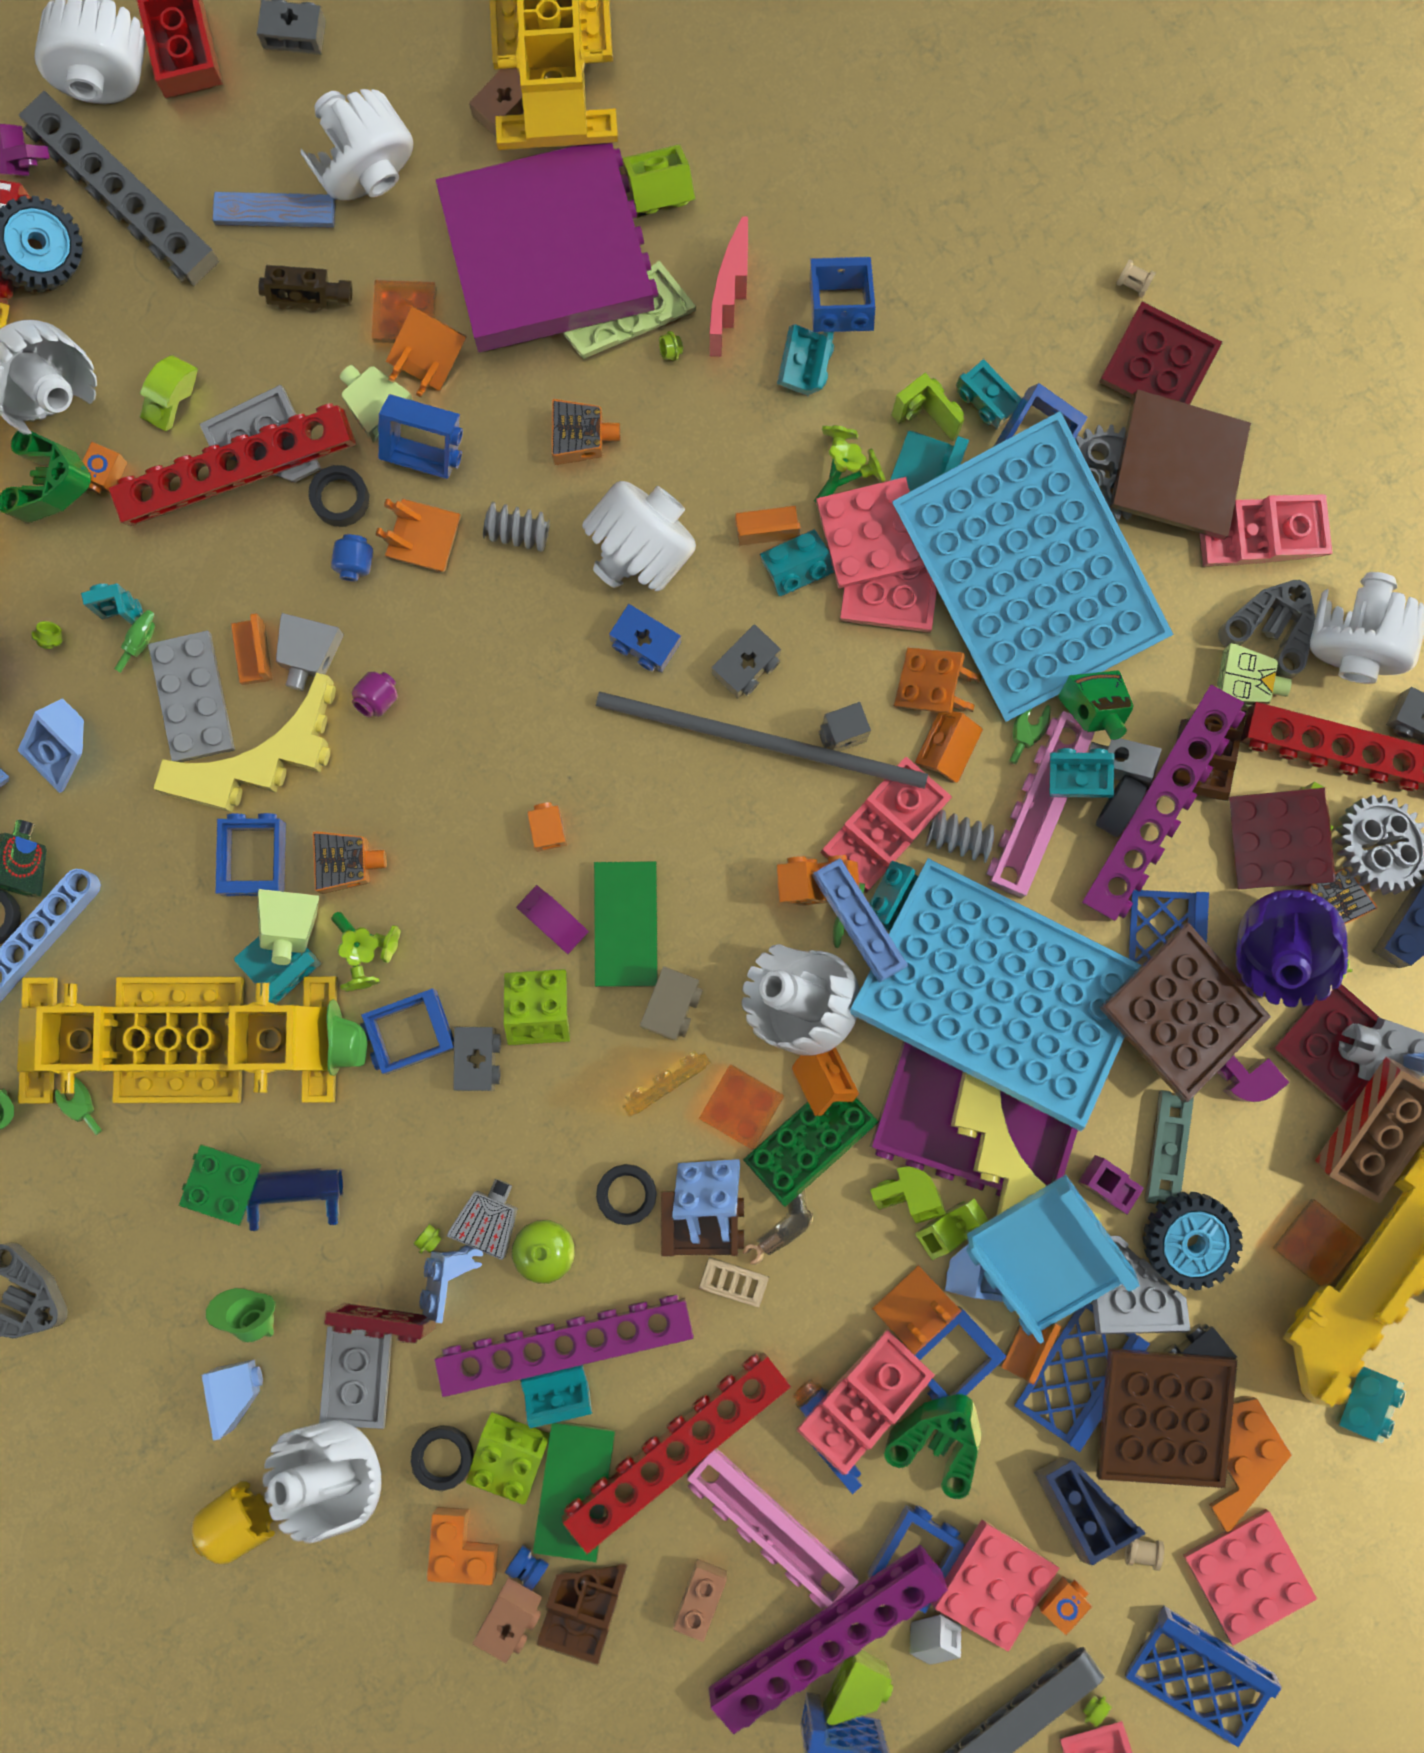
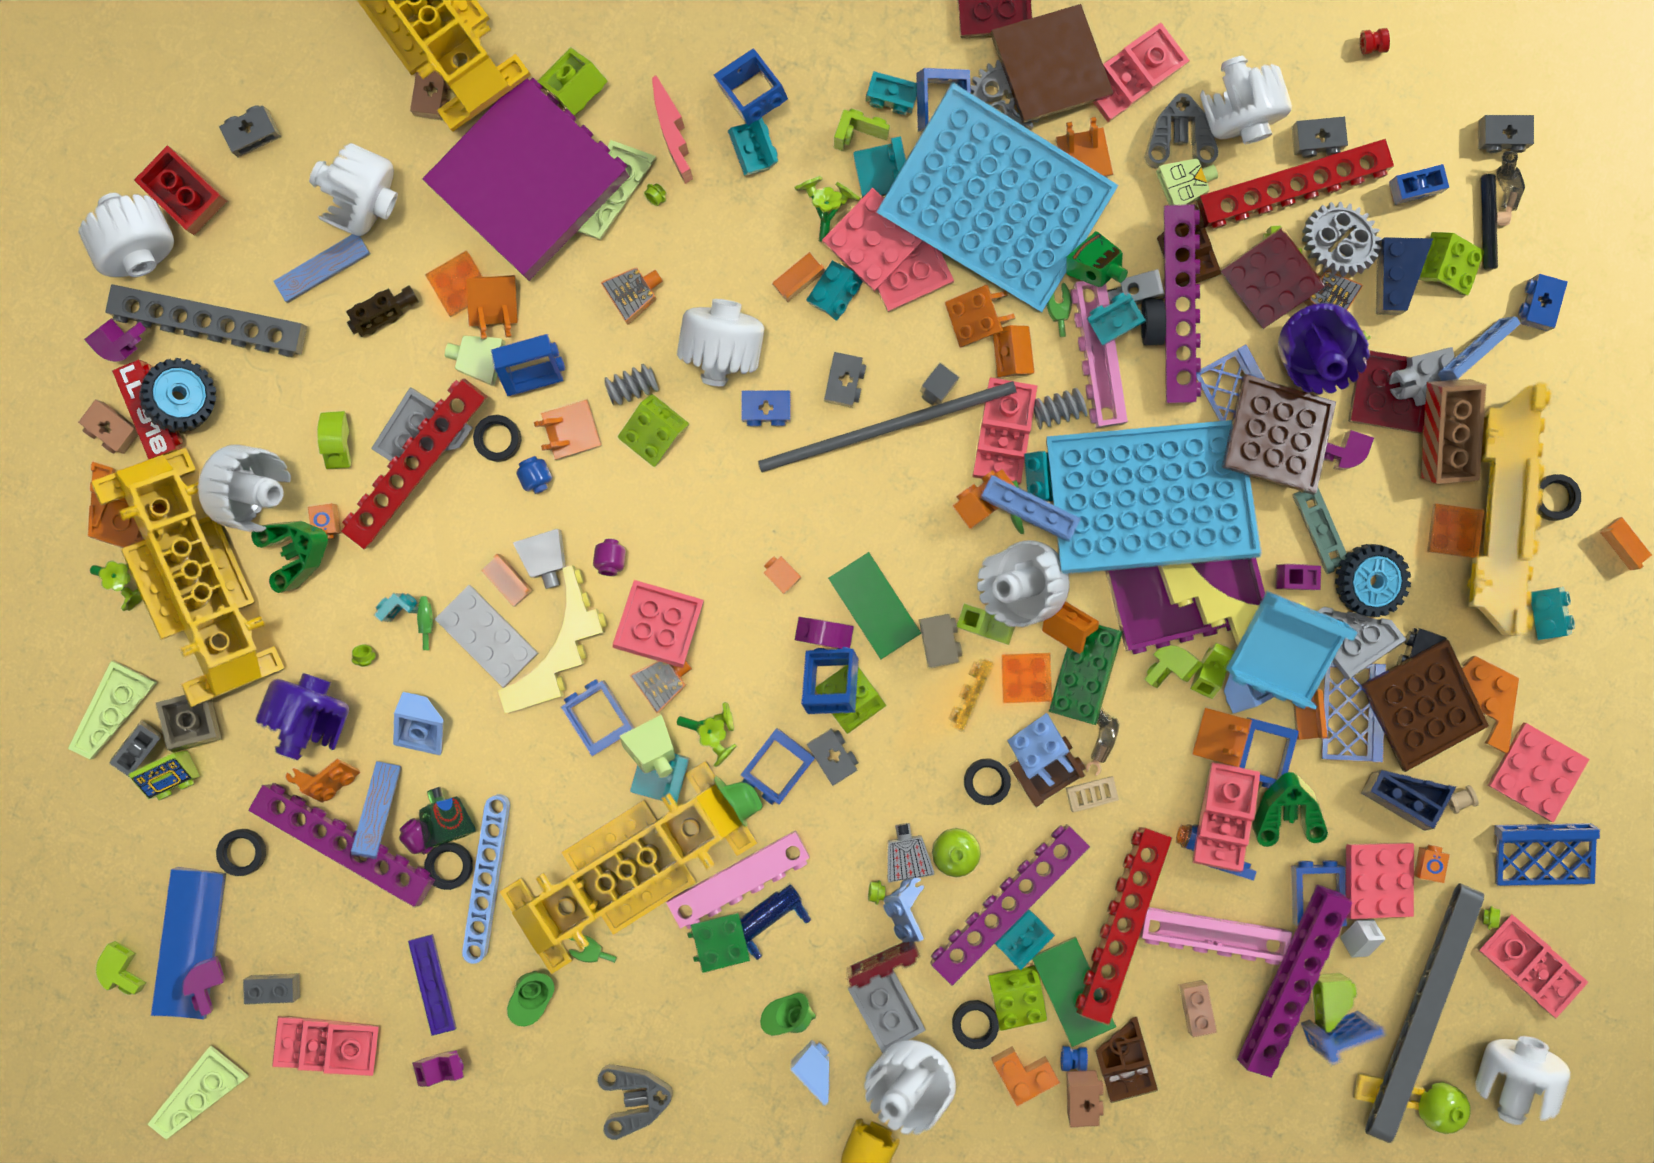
camera: 30 degrees left, 5 degrees up
none -> coral plate [612,580,704,668]
none -> lime bracket [618,394,689,467]
none -> bright pink piece [666,830,810,929]
none -> blue window [801,647,859,714]
none -> lime brick [957,604,1015,645]
none -> orange plate [1056,117,1113,177]

